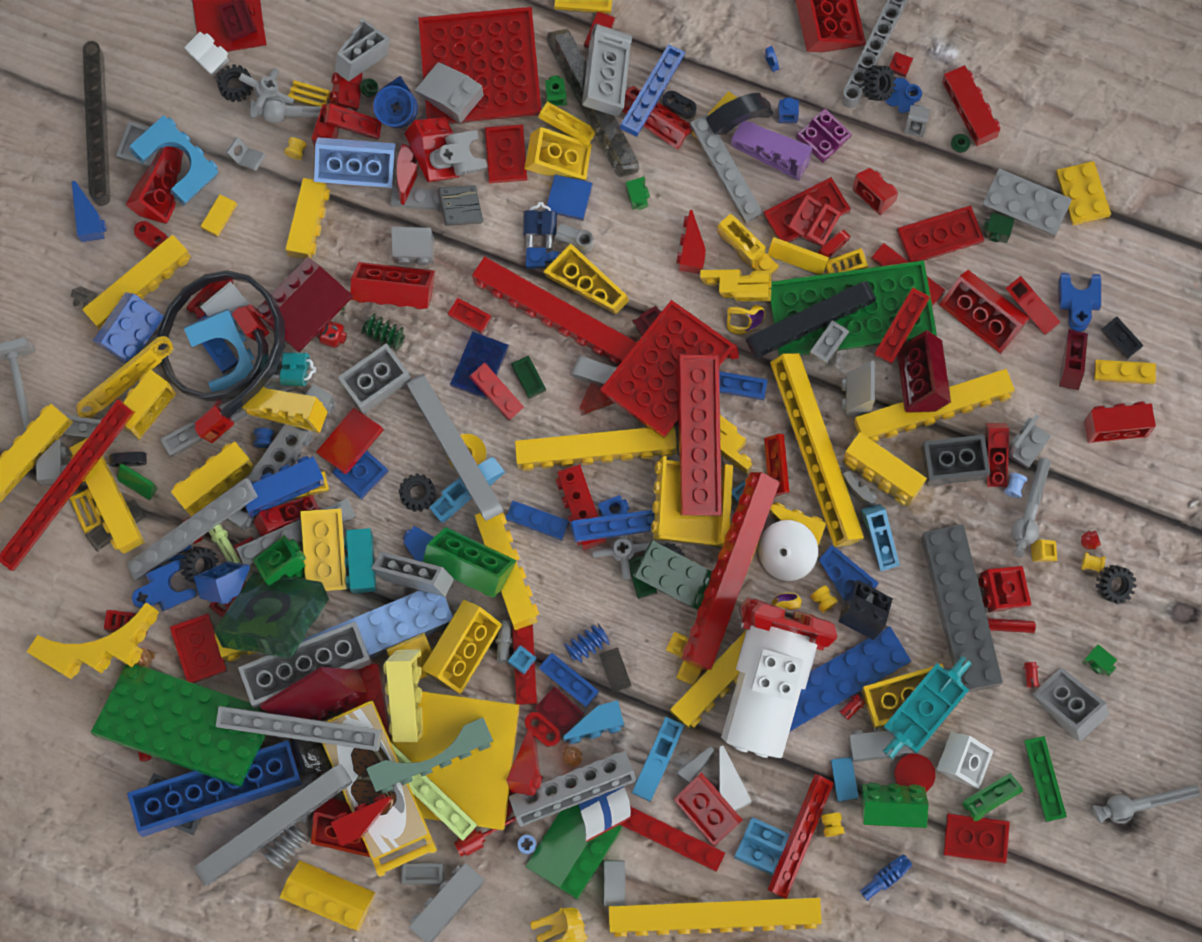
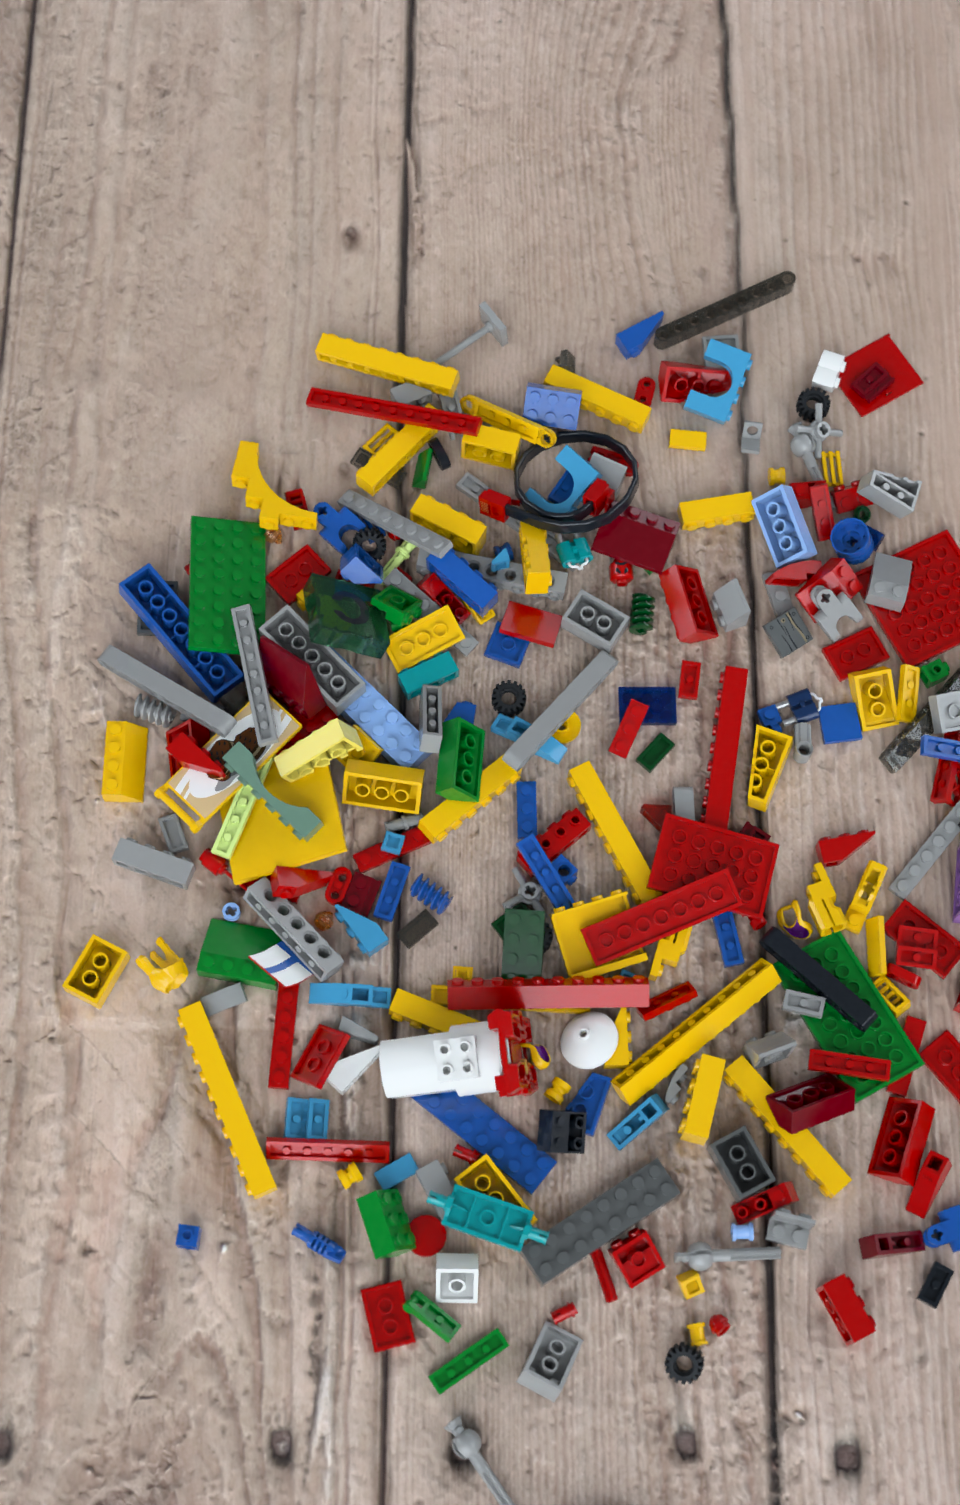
camera: 60 degrees right, 5 degrees down
green brick [626,177,650,210] -> none
green brick [1081,644,1117,677] -> none
yellow plate [1094,360,1156,385] -> none
none -> dark azure slope [491,548,510,572]

